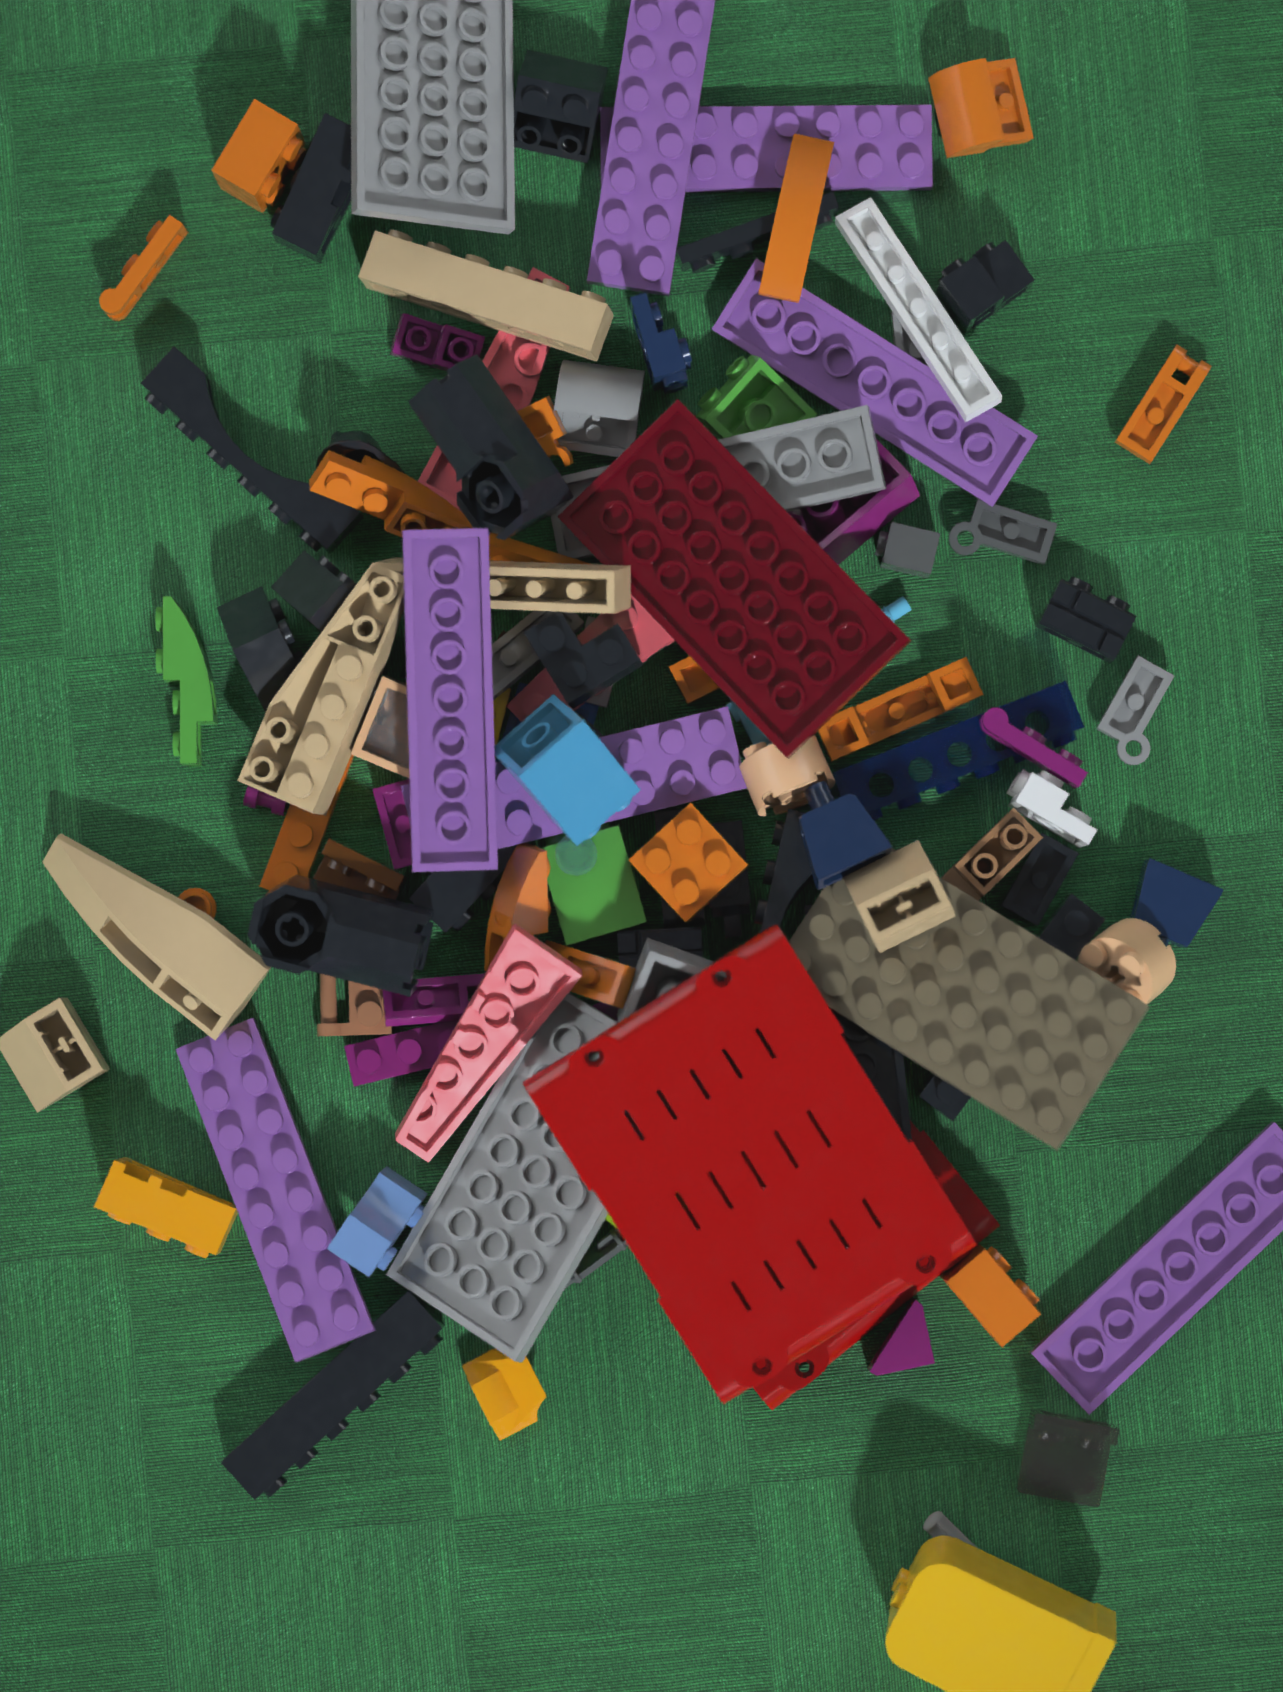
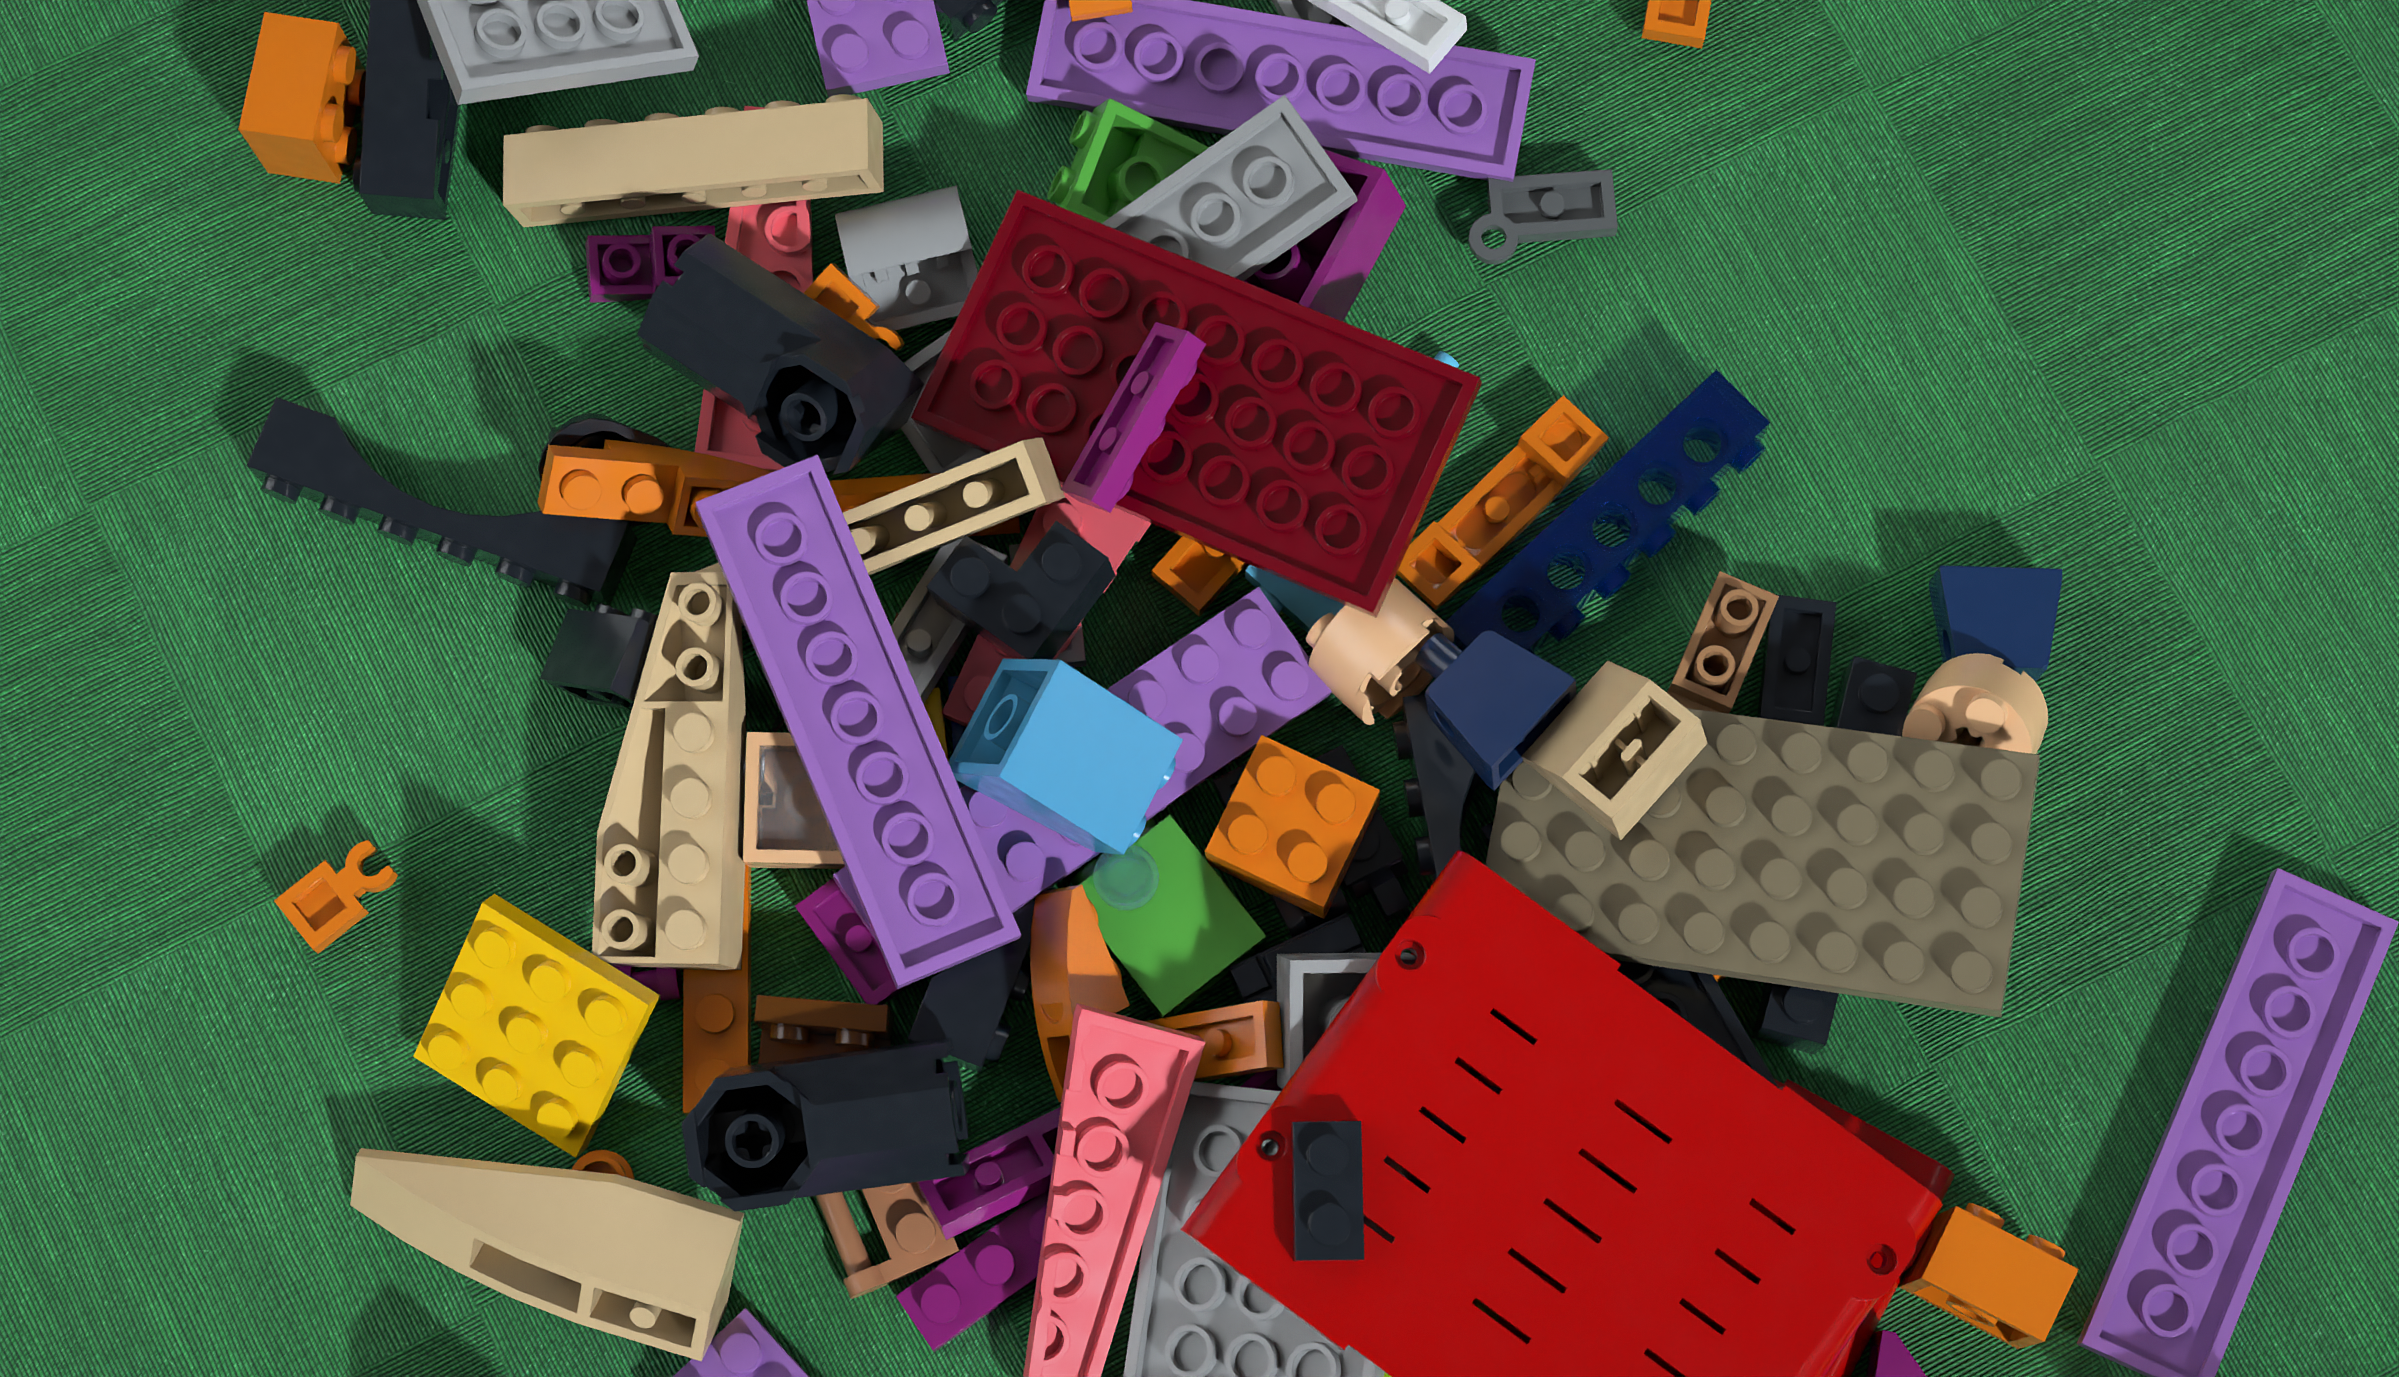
camera: 25 degrees left, 10 degrees down
orange plate [99,214,188,321] -> none
bright green slope [155,596,218,766] -> none
black brick [217,586,304,712] -> none
dark blue plate [630,293,692,394] -> none
dark grey brick [875,522,941,578] -> none
magenta plate [980,707,1088,789] -> none
white plate [1006,769,1097,848] -> none
black brick [1036,576,1136,664] -> none
light grey hinge [1096,655,1174,765] -> none
none -> orange plate [274,840,398,954]
none -> yellow plate [413,894,660,1158]
none -> magenta plate [1061,322,1206,513]
none -> black plate [1291,1121,1364,1261]

